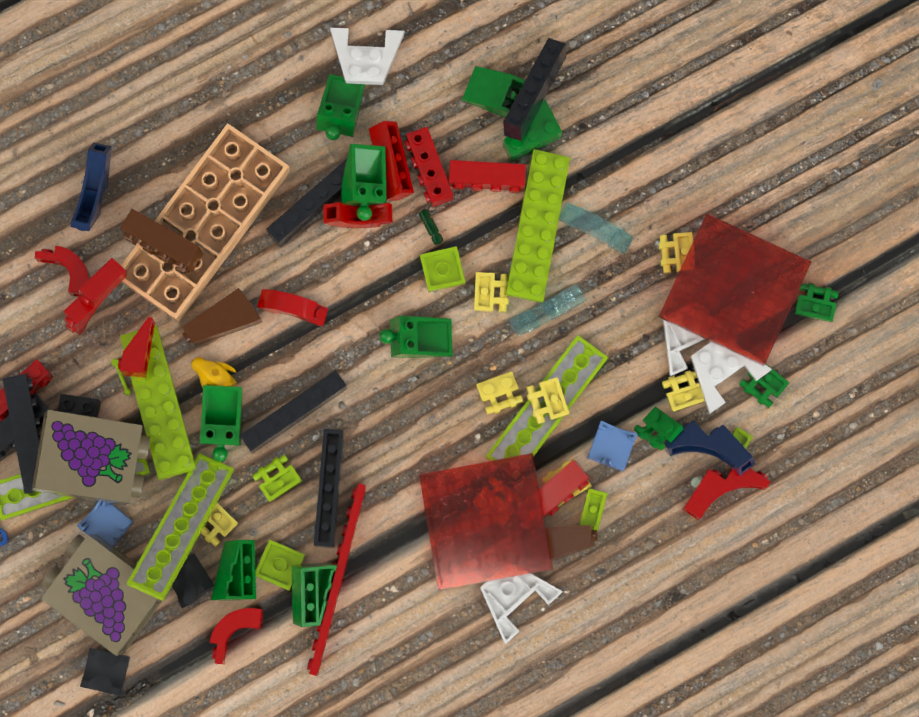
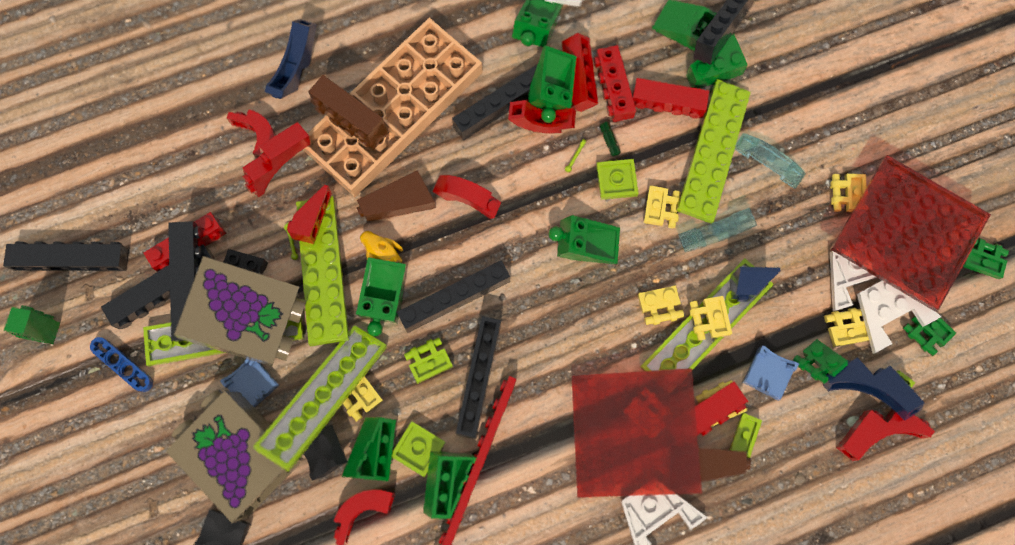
camera: 10 degrees right, 5 degrees down
none -> lime hinge [565,139,586,173]
none -> dark blue slope [731,267,781,302]

